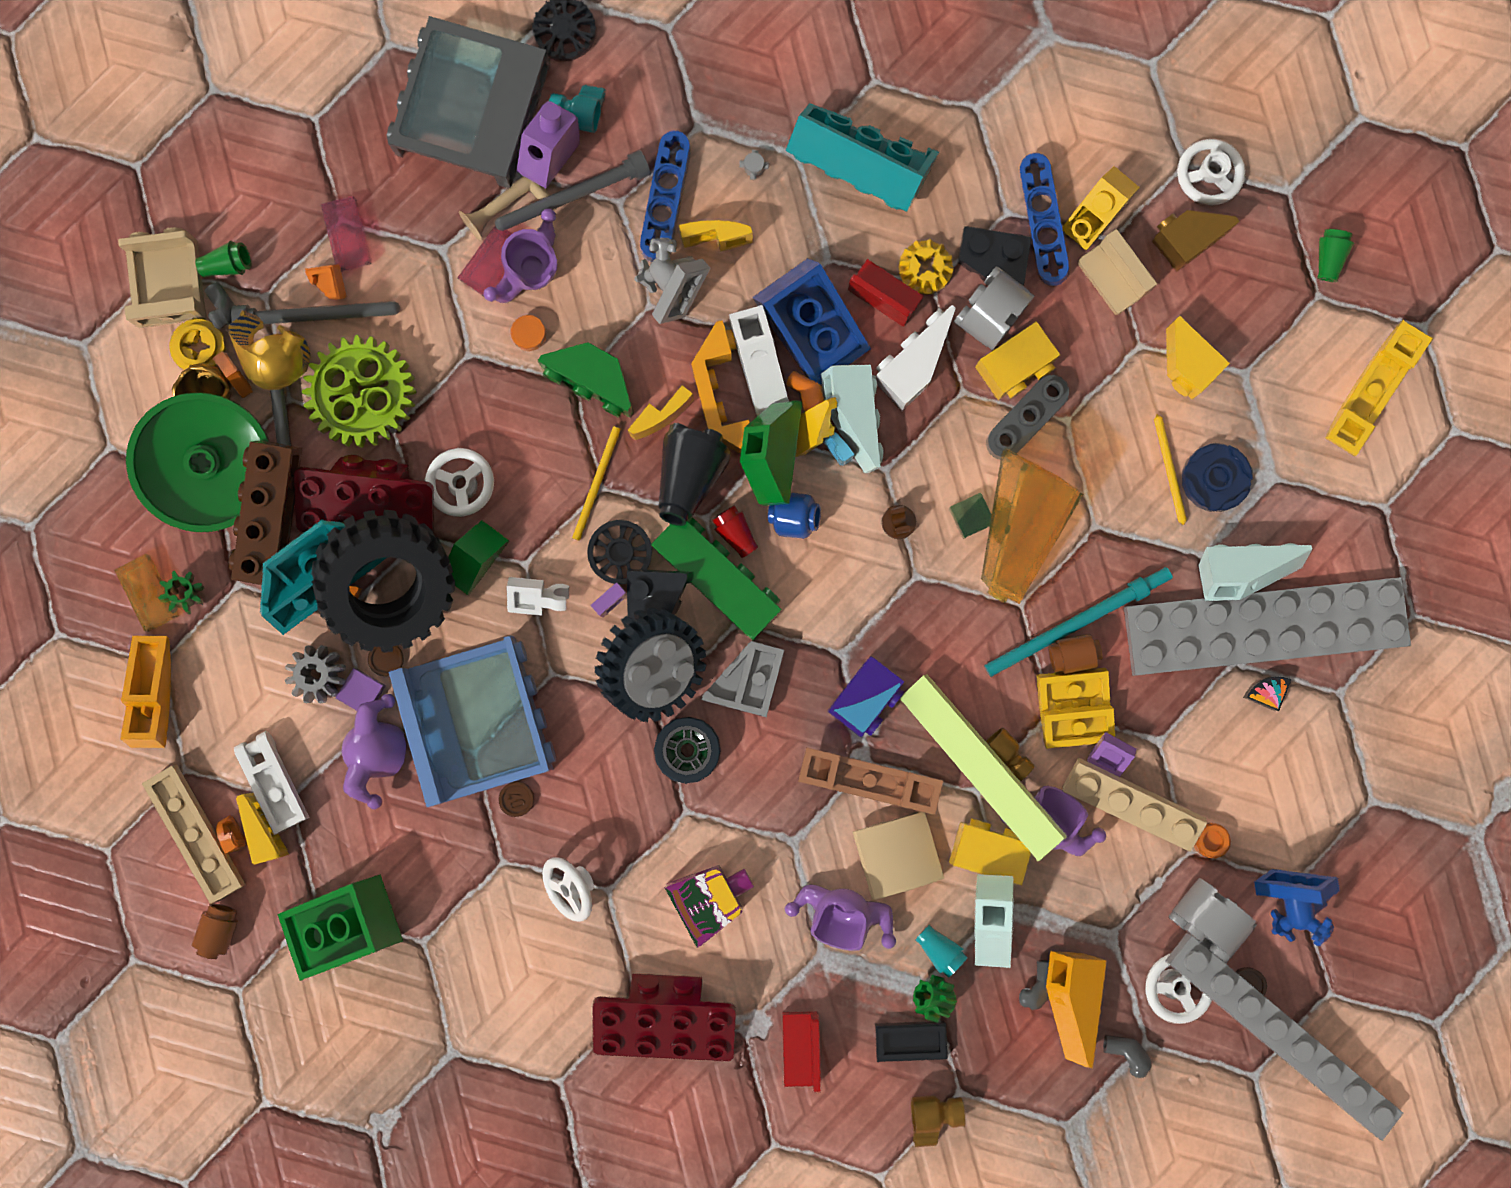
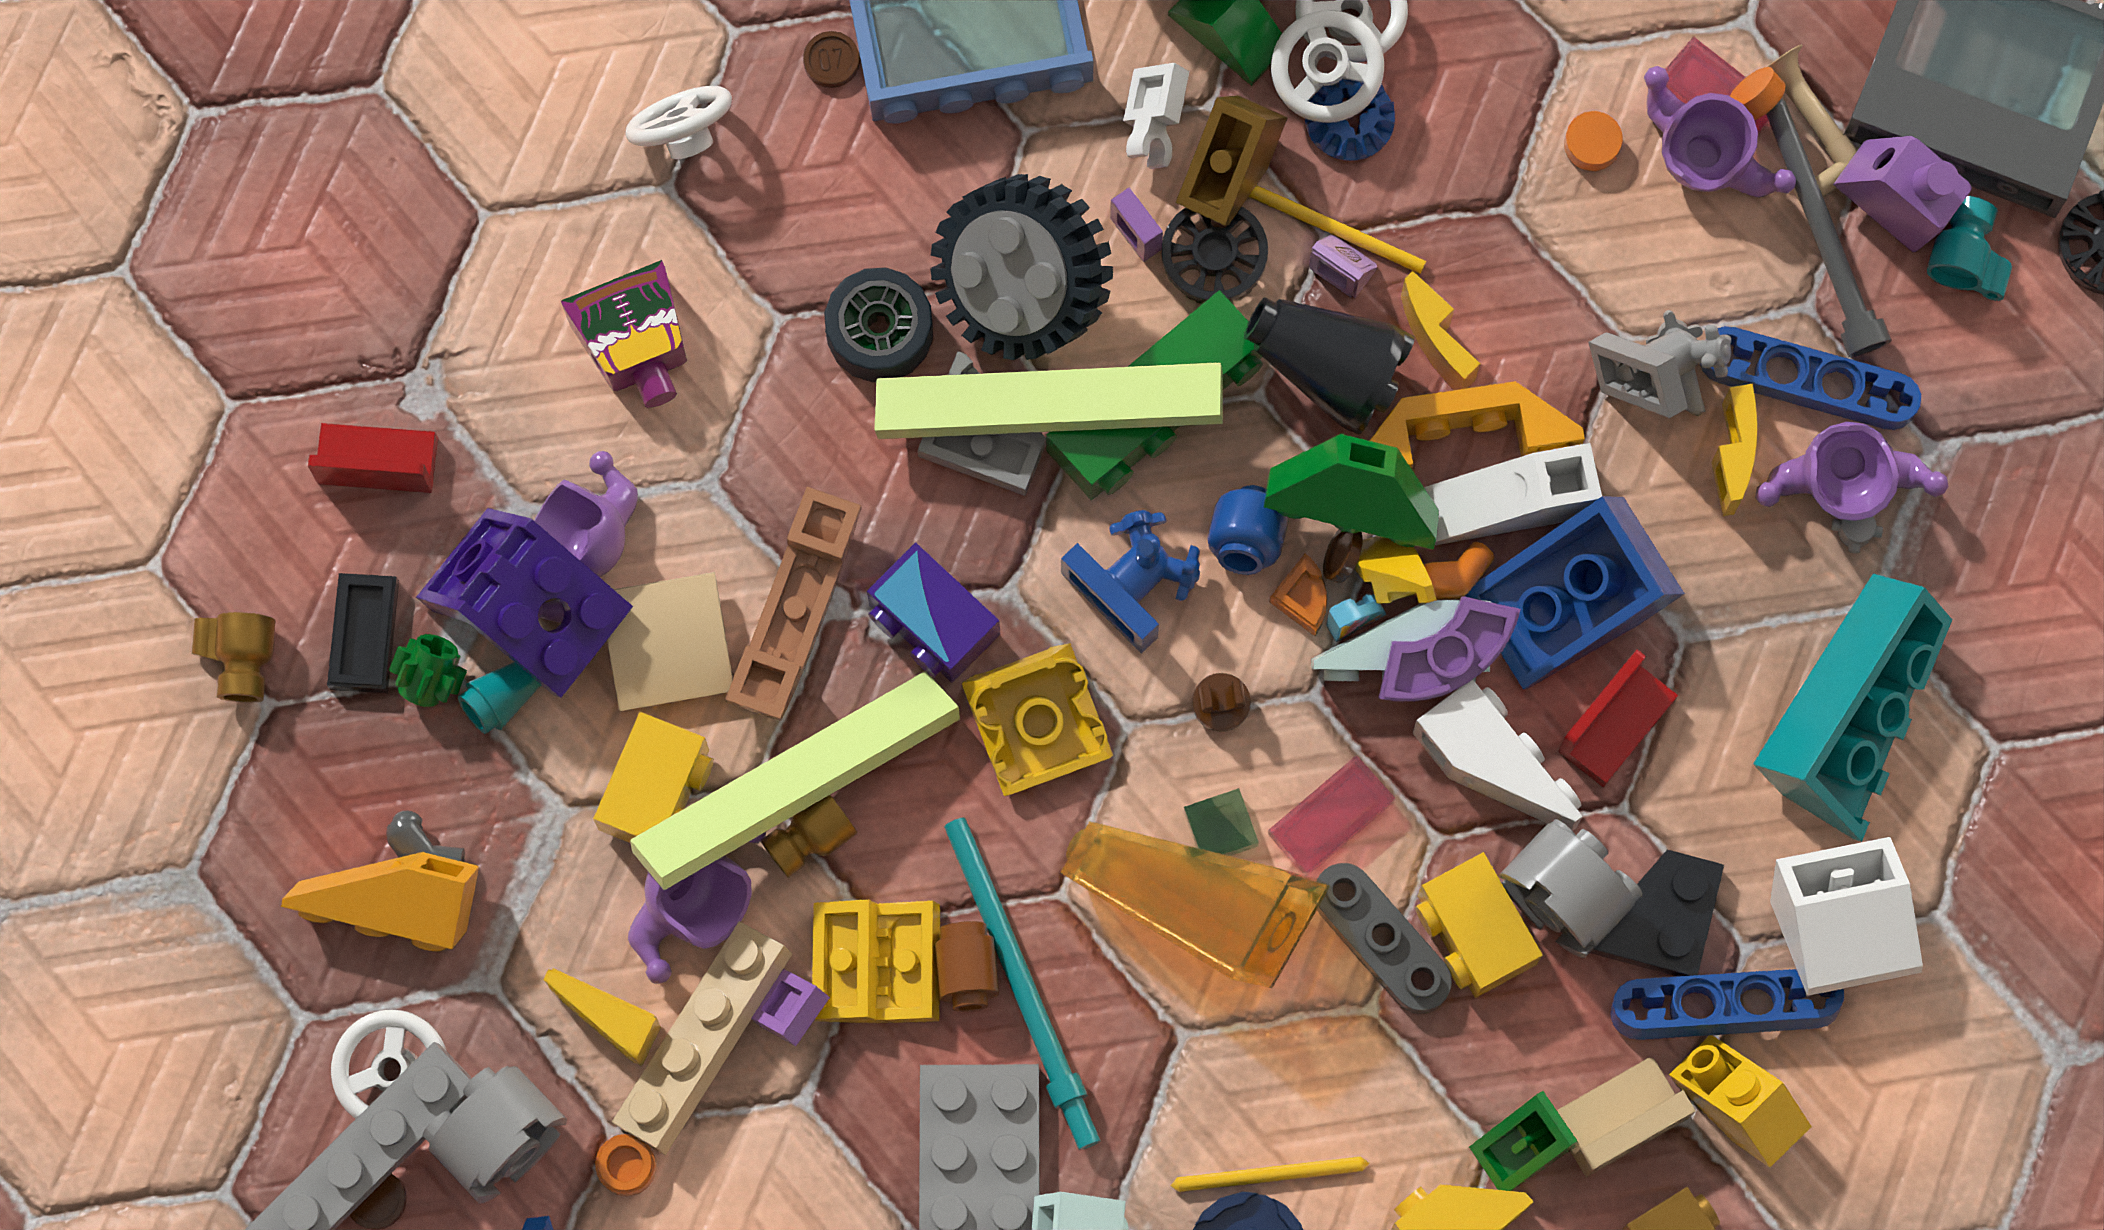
camera: 95 degrees right, 10 degrees down
green slope [538,342,634,418] -> none
dark red bracket [592,974,736,1061] -> none
black wing [627,569,693,621] -> none
red cone [712,505,758,558] -> none
yellow gear [899,239,954,294] -> none
light aqua slope [975,874,1013,968] -> none
dark grey arm [1103,1035,1152,1078] -> none
none -> dark purple bracket [416,508,633,698]
none -> yellow slope [543,968,661,1066]
none -> yellowish green tile [875,363,1223,439]
none -> yellow slope [961,643,1113,796]
none -> blue piece [1061,510,1200,654]
none -> pearl gold slope [1175,95,1288,225]
none -> clear pink tile [1268,755,1395,877]
none -> orange tile [1269,553,1327,636]
none -> white piece [1271,10,1384,123]
none -> blue gear [1305,79,1395,161]
none -> lavender slope [1309,235,1377,298]
none -> reddish brown piece [1323,530,1363,583]
none -> medium lavender tile [1379,596,1521,701]
none -> green slope [1469,1091,1580,1191]
none -> orange tile [1730,67,1785,120]
none -> medium lavender piece [1755,422,1949,521]
none -> white slope [1770,837,1923,996]

